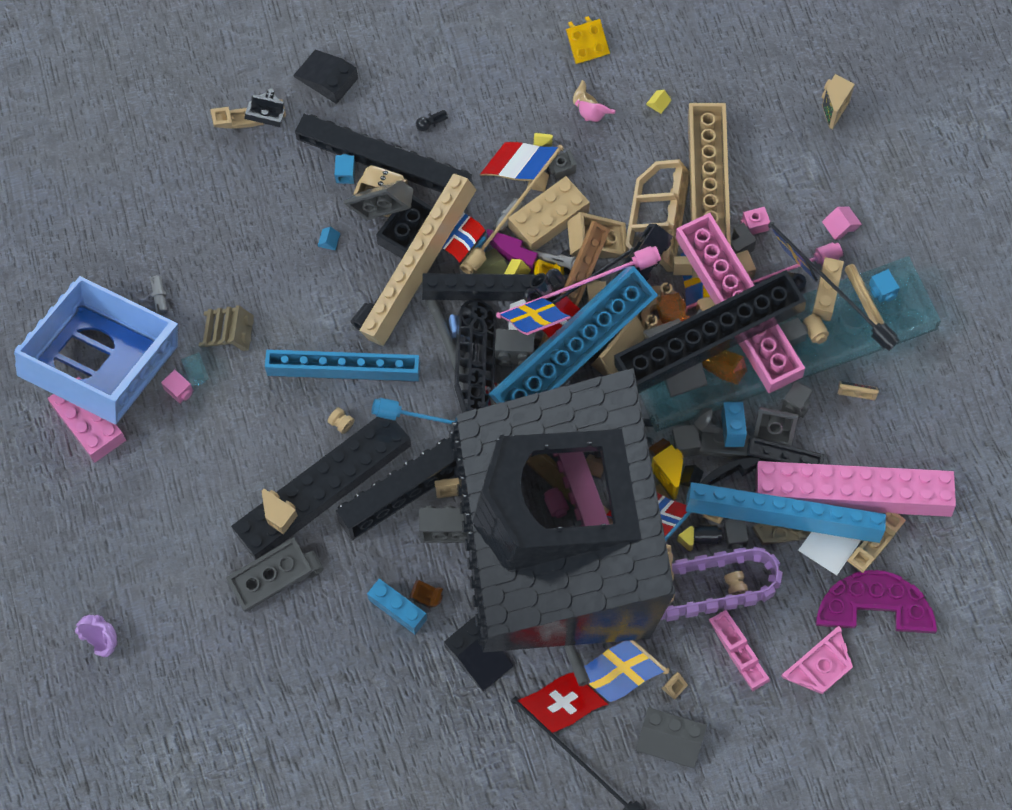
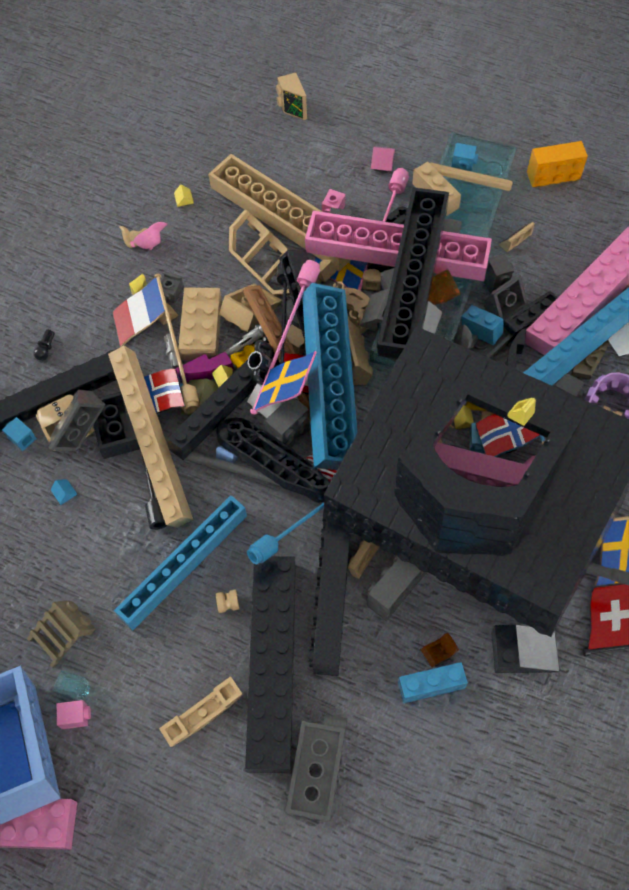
camera: 50 degrees left, 5 degrees down
tan slope [262,489,298,534] -> none
yellow plate [566,16,610,64] -> none
clear orange slope [656,292,690,324] -> none
black flag [768,222,900,351] -> none
tan brick [803,314,829,344] -> none
none -> tan slope [159,676,243,747]
none -> light yellow slope [507,398,536,426]
none -> light orange brick [527,141,588,187]

